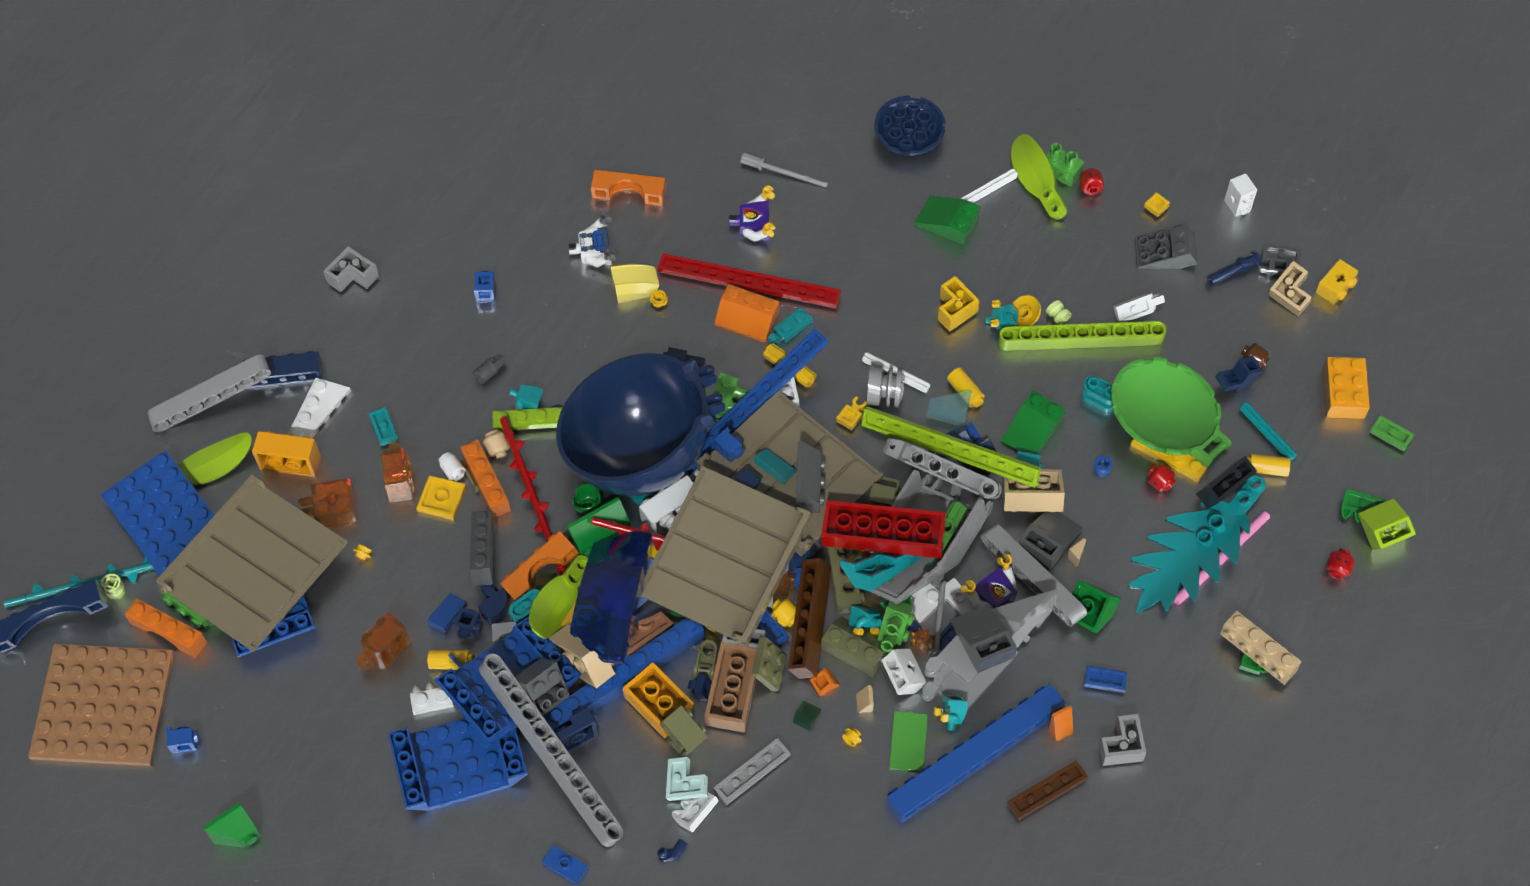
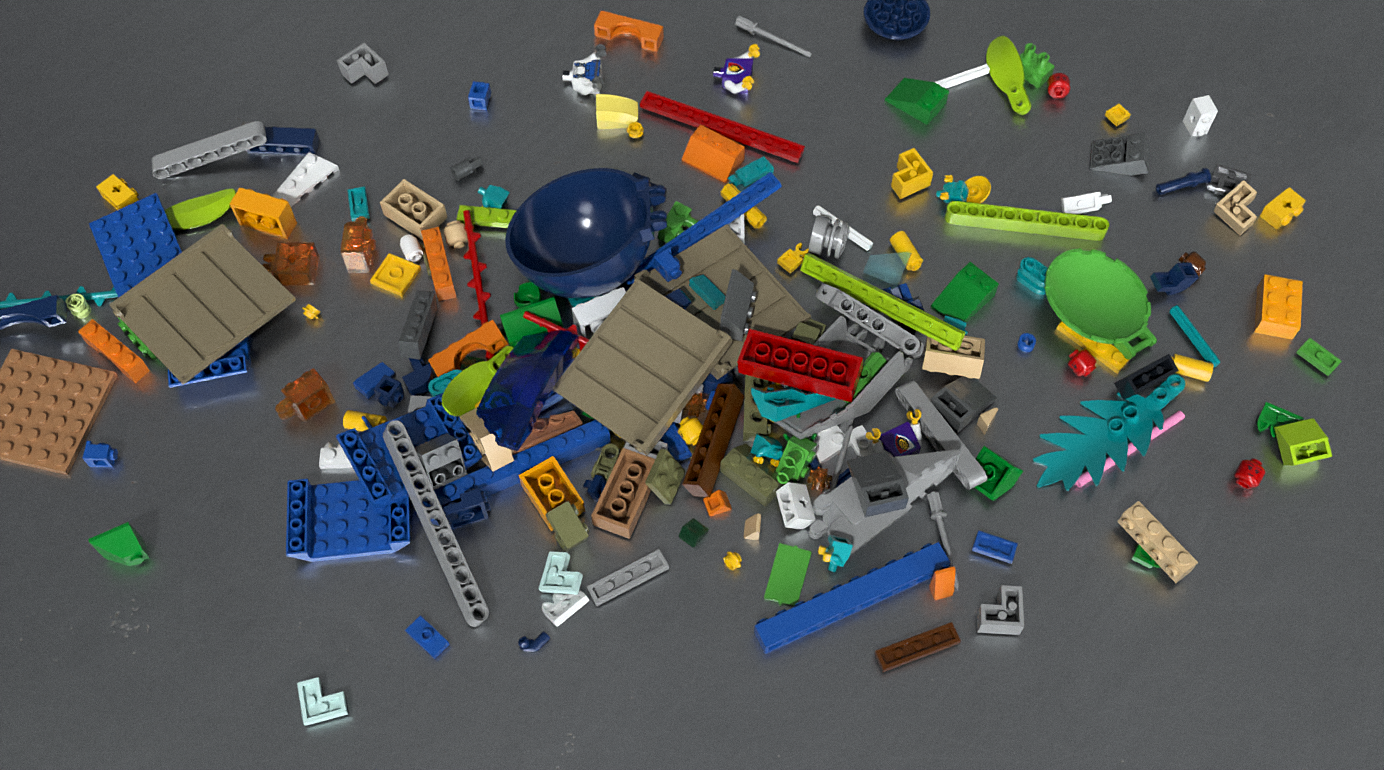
camera: 10 degrees right, 0 degrees up
yellowish green wheel [1046,300,1072,325] -> none
none -> yellow brick [96,174,139,210]
none -> tan brick [380,179,448,240]
none -> light grey piece [927,491,959,590]

